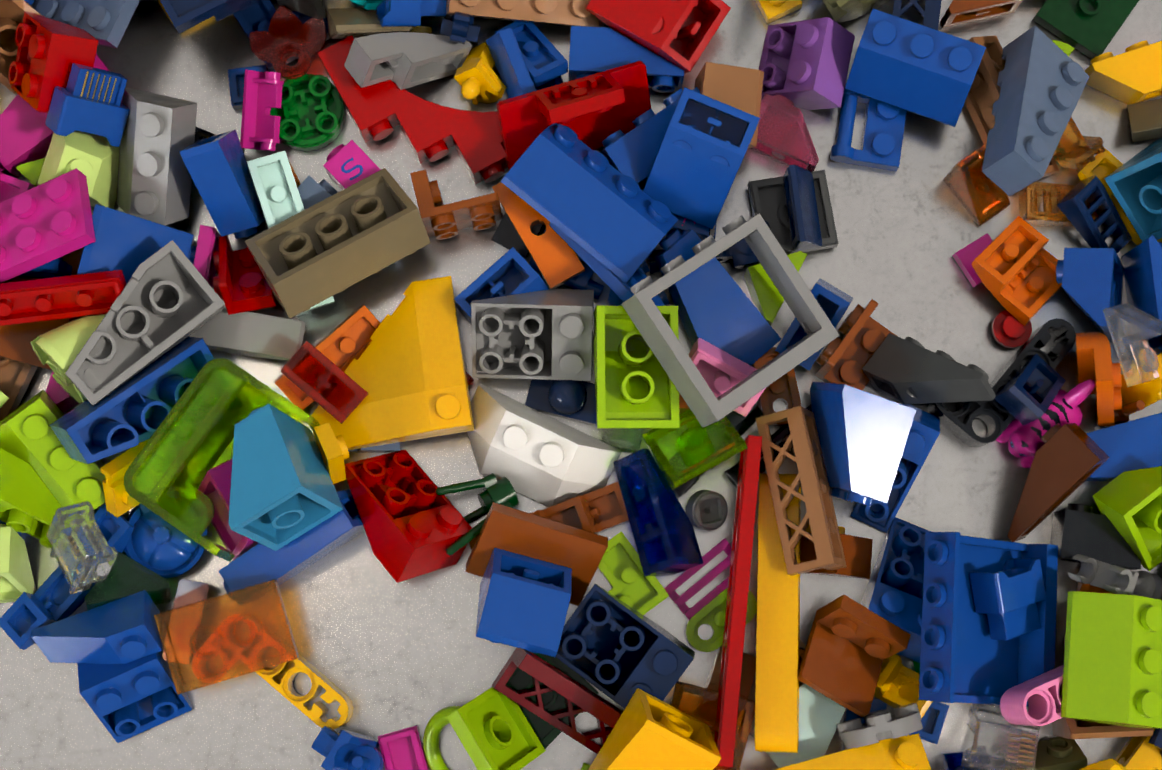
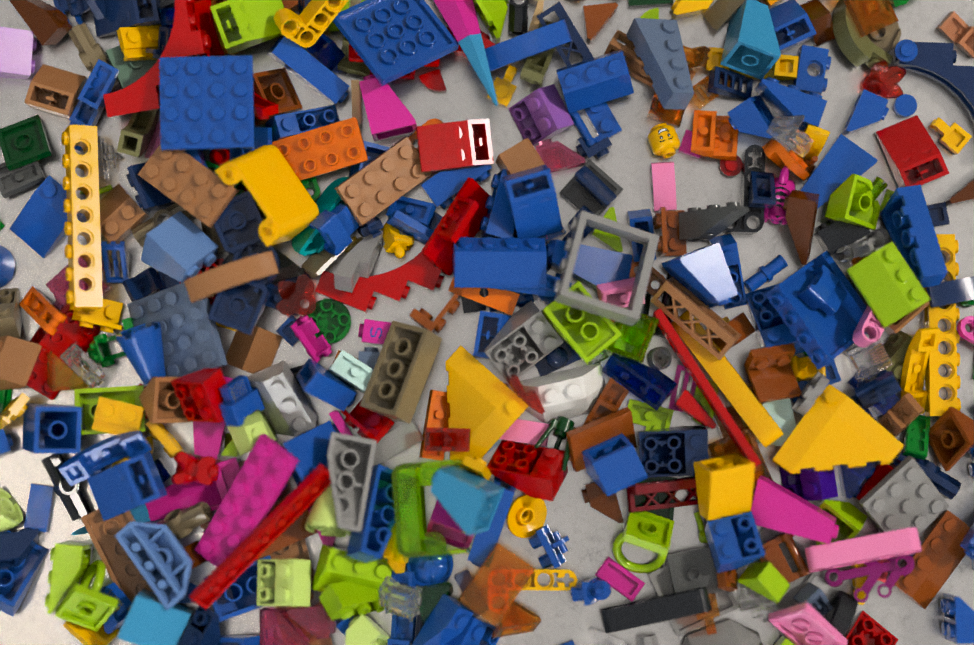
camera: 40 degrees left, 5 degrees up
none -> medium nougat slope [226,326,283,374]
none -> clear orange slope [492,600,541,638]
none -> bright pink slope [499,419,550,447]
none -> clear red slope [505,373,545,414]
none -> yellow dish [507,494,547,538]
none -> blue hips [529,524,570,569]
none -> dark blue bracket [575,137,612,161]
none -> reddish brown slope [581,482,624,523]
none -> yellow head [647,123,680,158]
none -> bright pink slope [651,162,677,211]
none -> red slope [674,389,717,430]
none -> blue pin [743,255,788,293]

